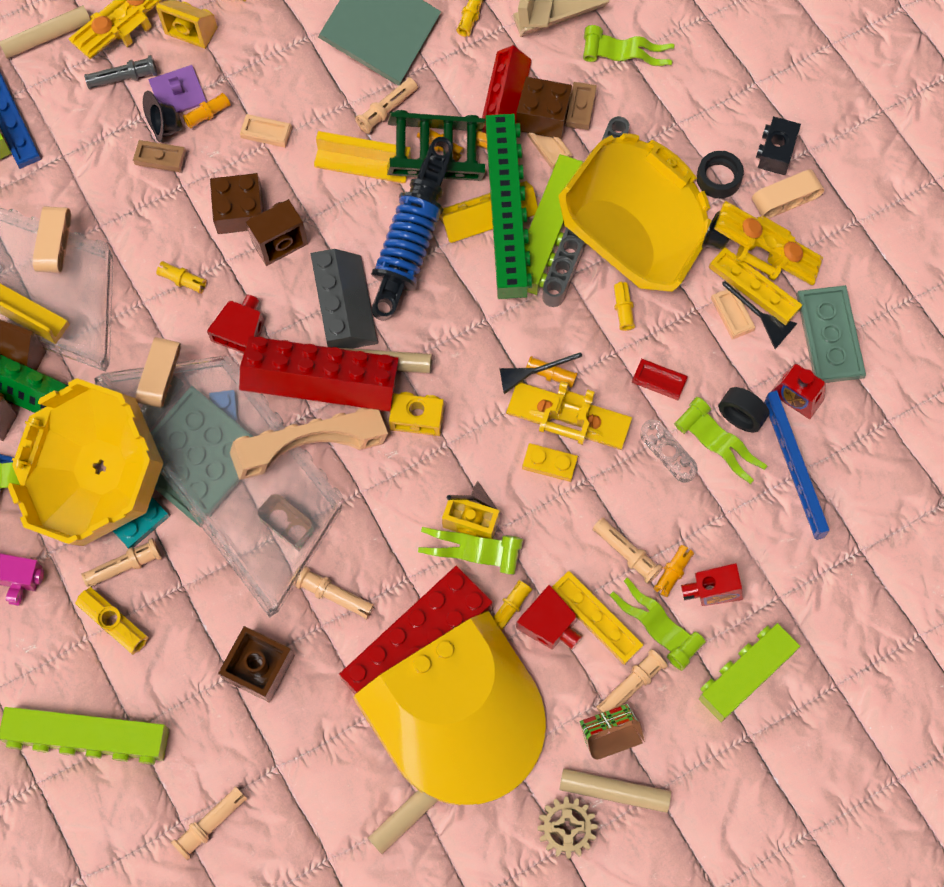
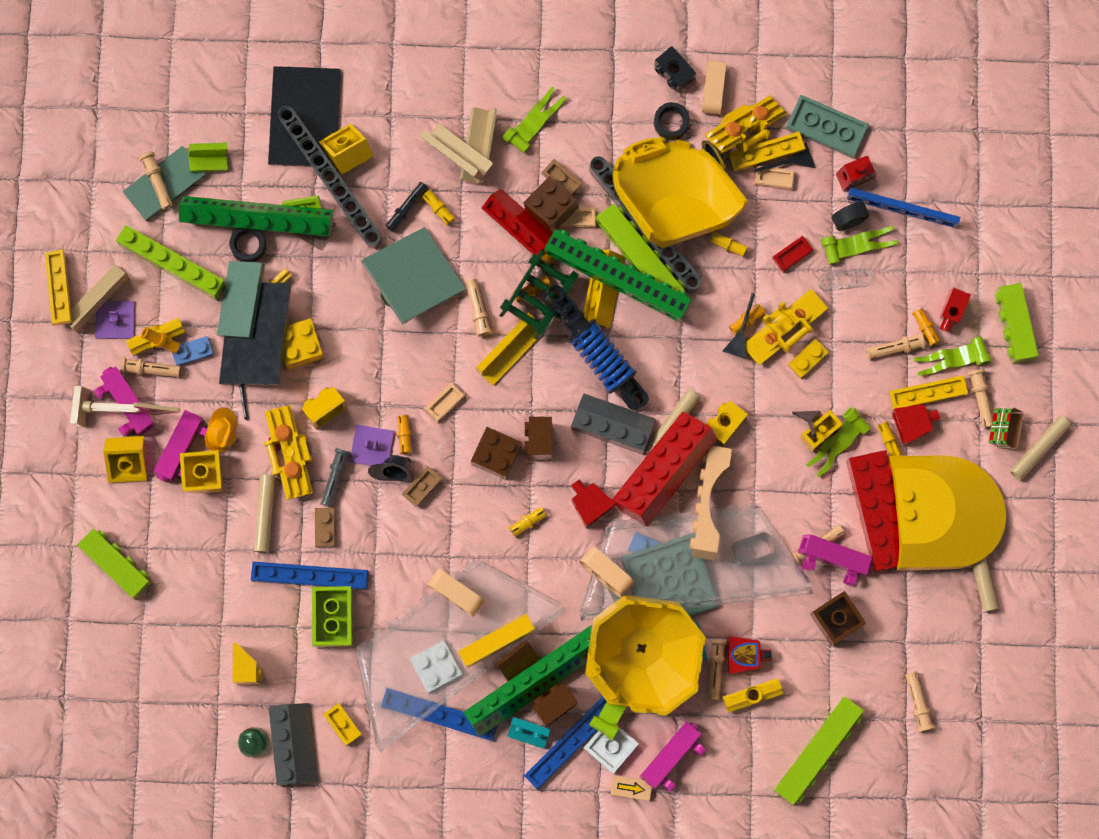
camera: 65 degrees left, 10 degrees up
tan gear [537,797,598,859] -> none
none -> medium nougat plate [315,508,335,547]
none -> torso [727,636,772,675]
none -> dark pink brick [798,534,872,586]

